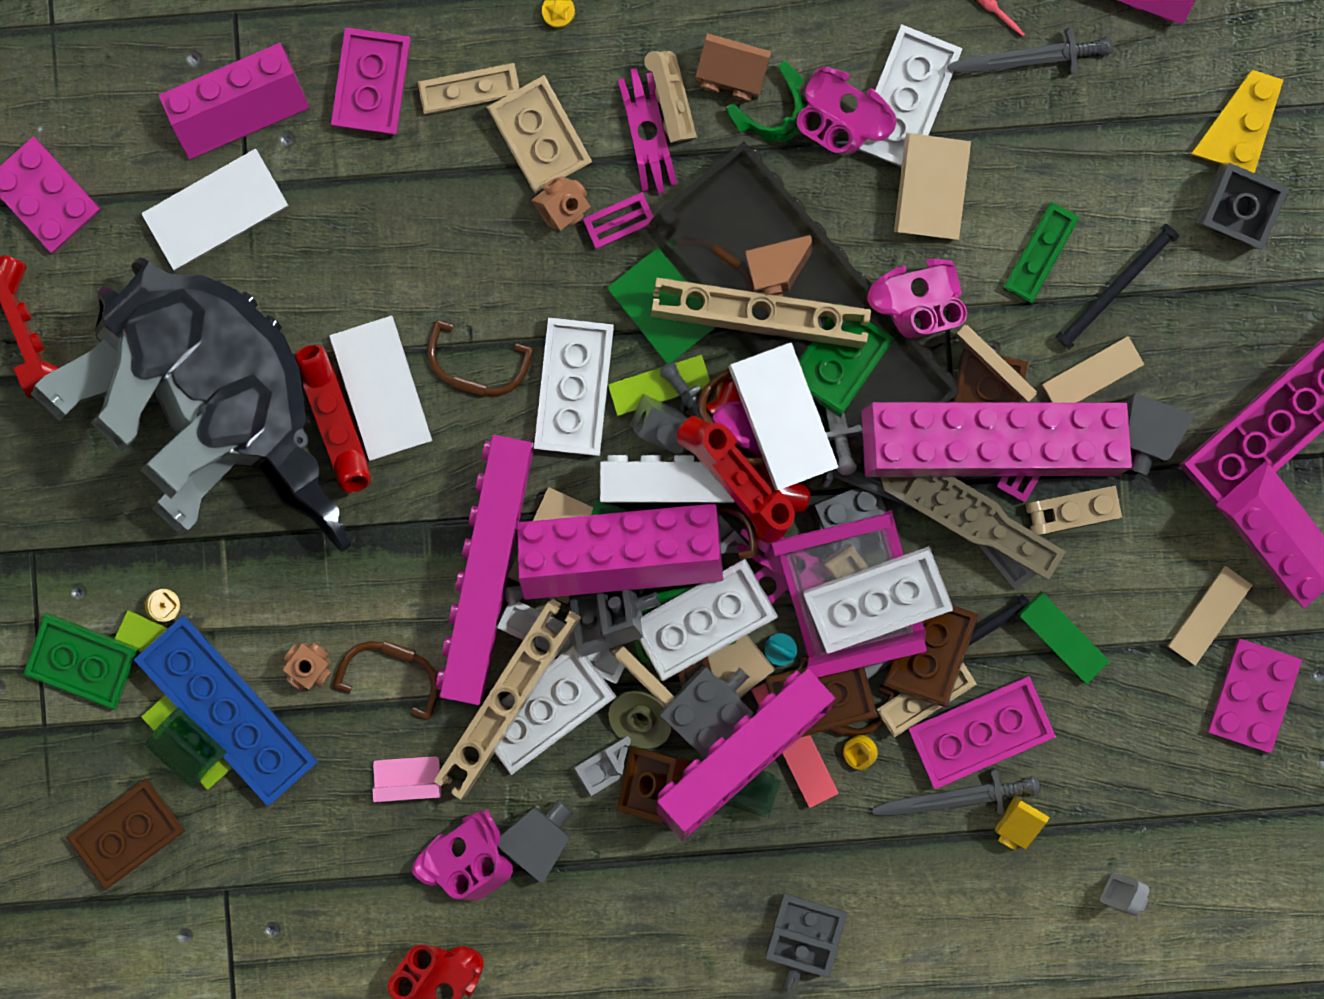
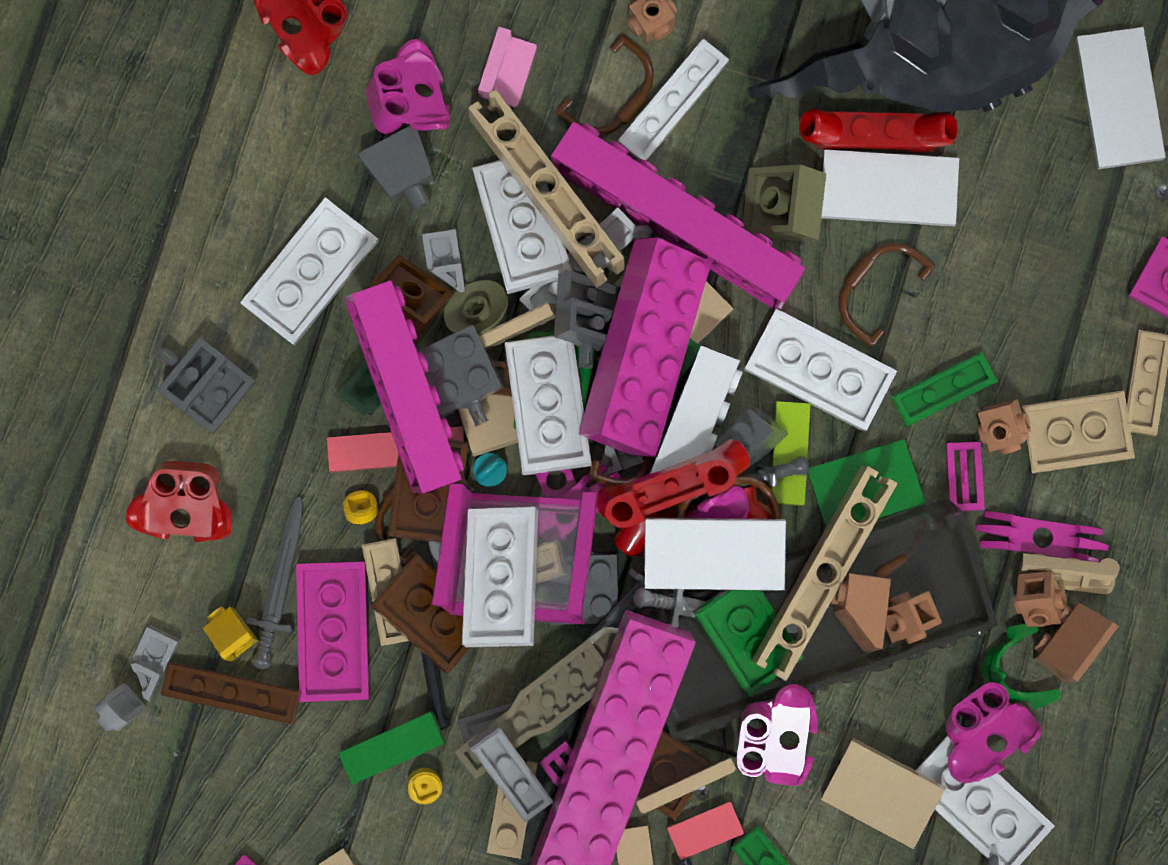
camera: 110 degrees right, 5 degrees down
none -> red piece [125,460,232,542]
none -> light grey slope [131,625,181,701]
none -> reddish brown tile [161,662,302,725]
none -> white plate [240,198,379,346]
none -> yellow tile [407,768,442,804]
none -> light grey tile [468,723,553,822]
none -> white plate [618,39,729,161]
none -> coral tile [667,801,744,860]
none -> olive slope [743,164,826,241]
none -> nougat brick [885,591,942,644]
none -> green tile [890,352,998,428]
none -> nougat brick [1014,571,1067,627]

